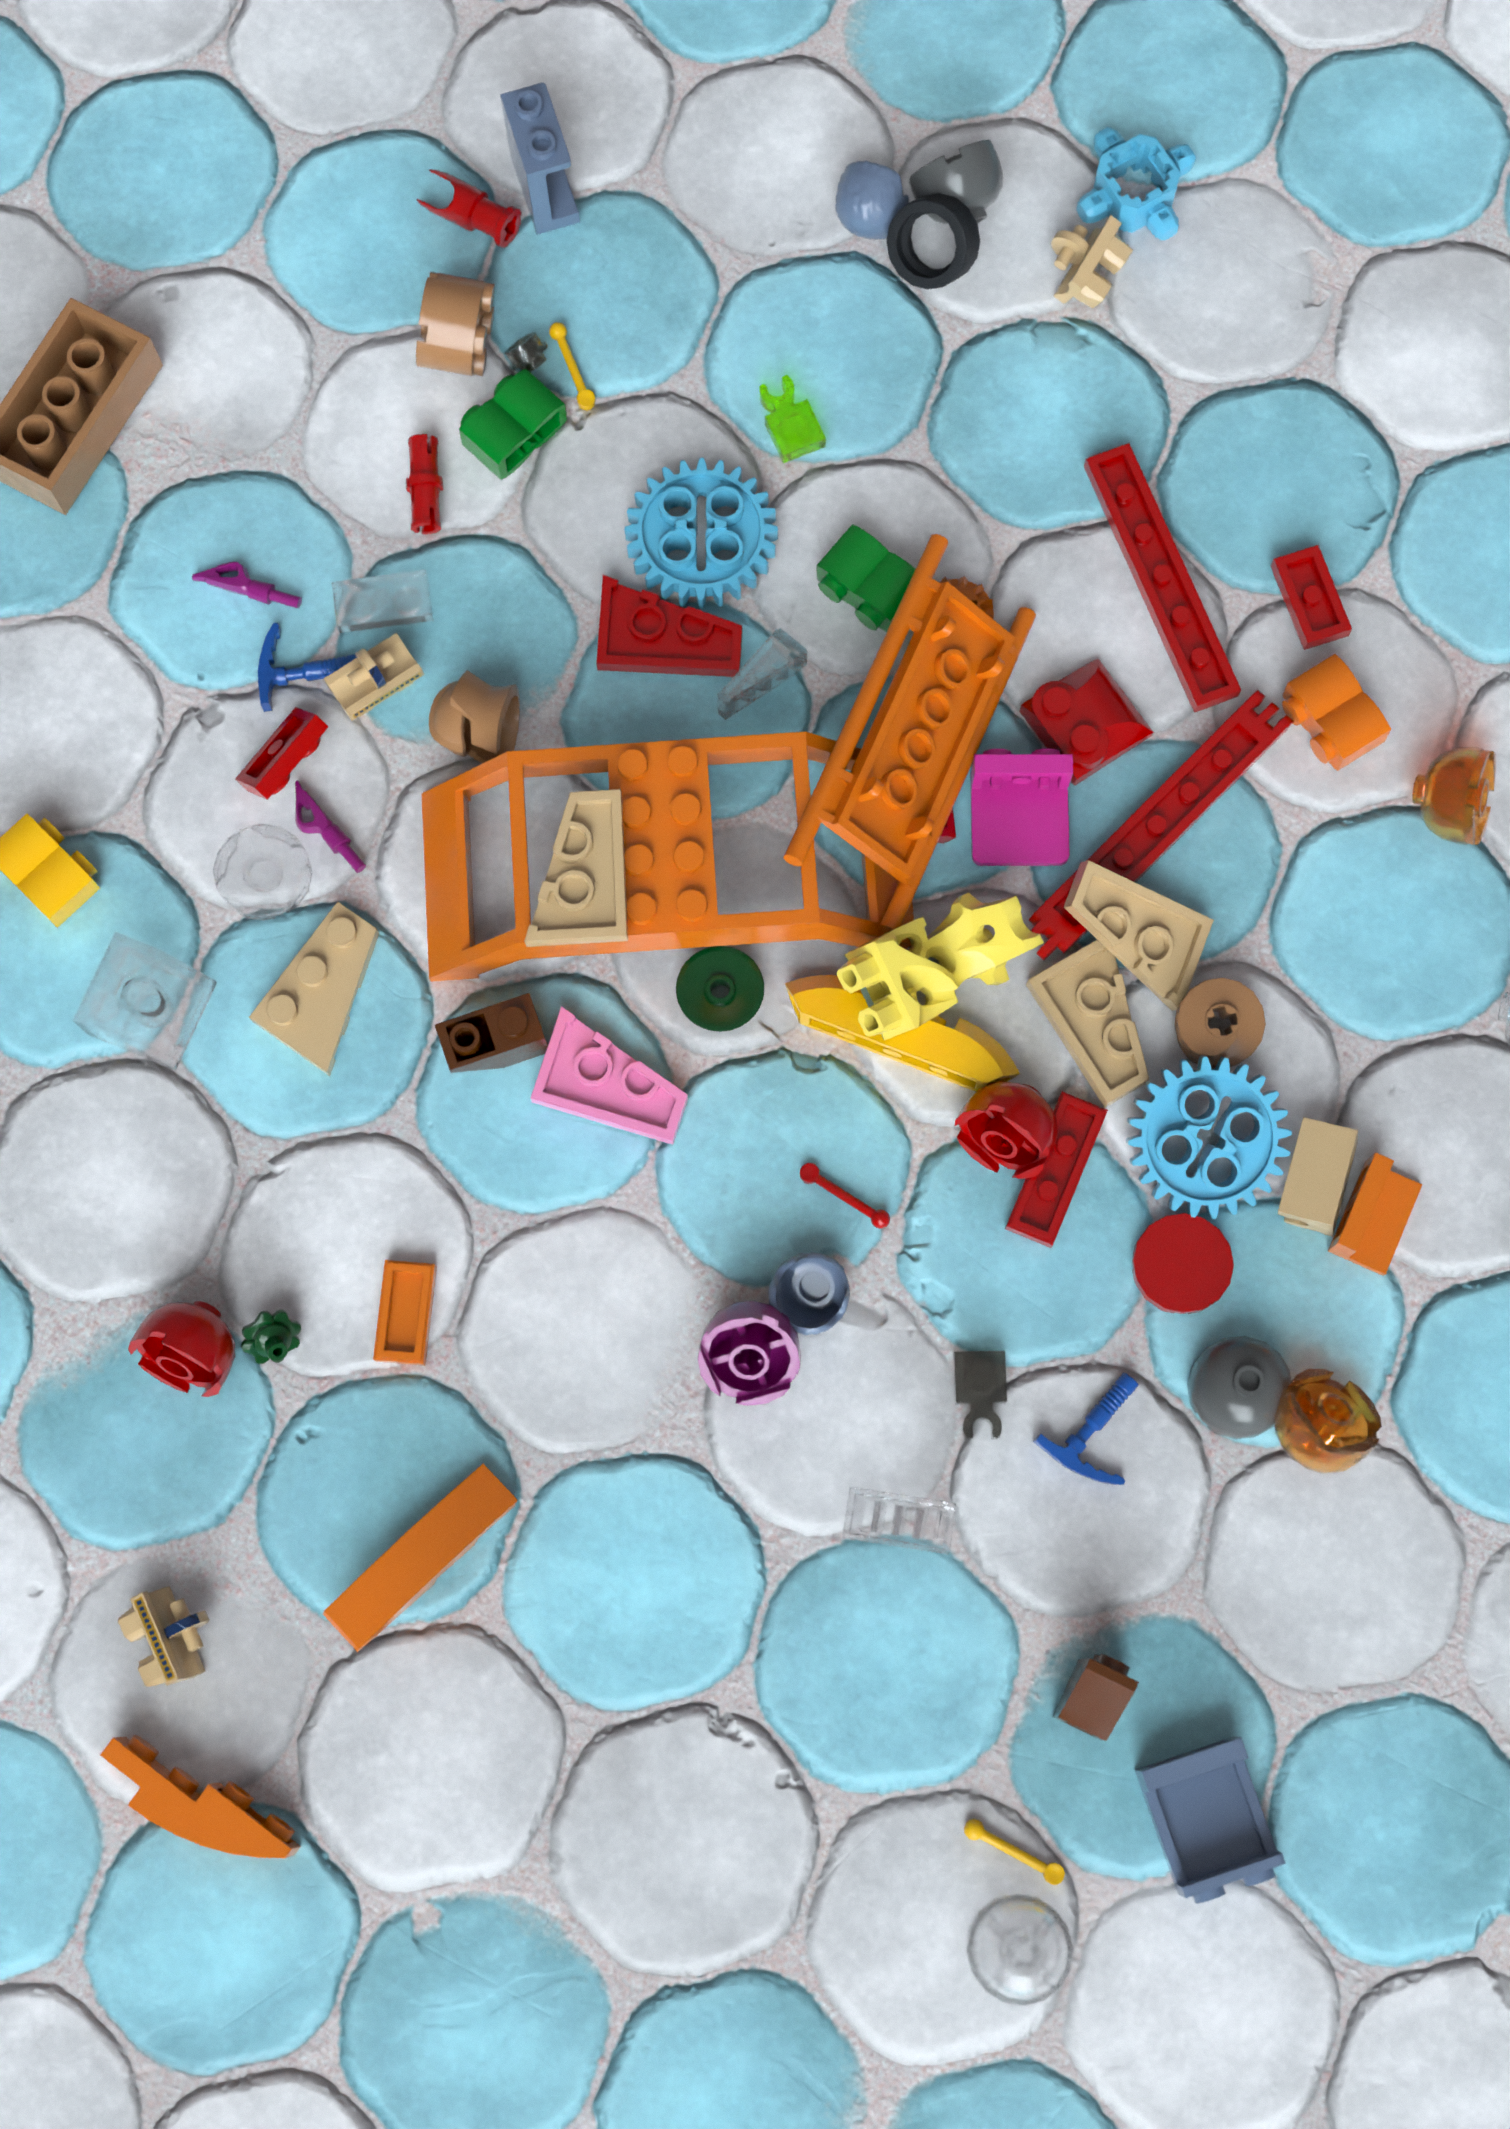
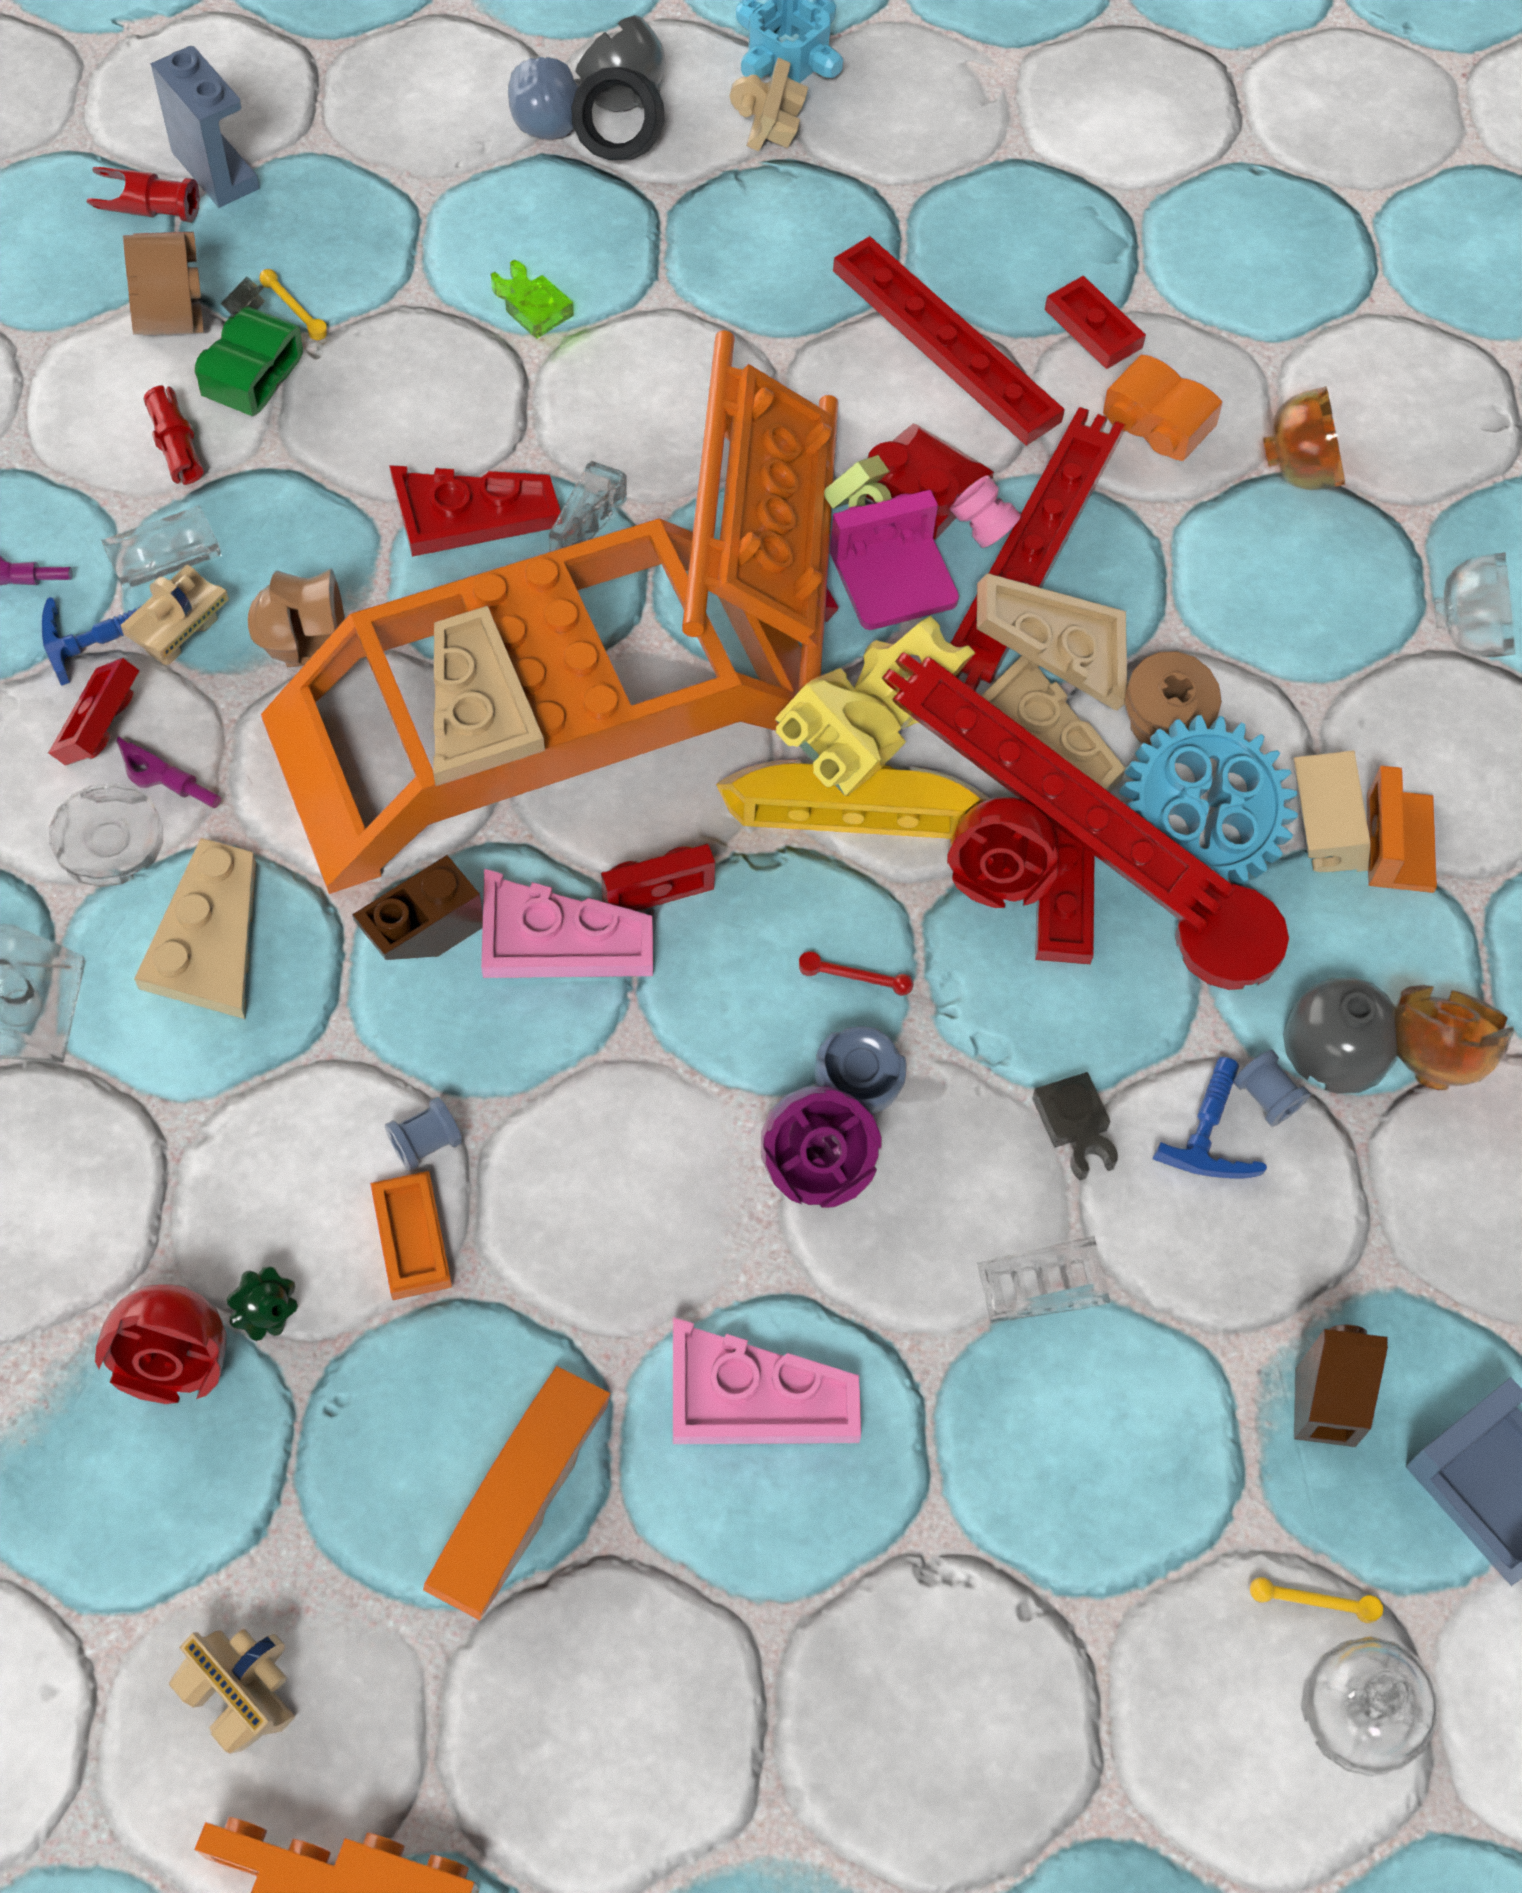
camera: 25 degrees left, 15 degrees down
medium azure gear [625,458,778,609] -> none
dark green piece [676,946,764,1032] -> none
green brick [816,524,915,632] -> none
none -> sand blue bush [385,1097,462,1171]
none -> red plate [601,844,715,911]
none -> bright pink wing [673,1317,861,1444]
none -> yellowish green tile [824,455,892,509]
none -> red hinge [882,652,1235,934]
none -> bright pink wheel [949,475,1021,548]
none -> sand blue bush [1233,1050,1311,1127]

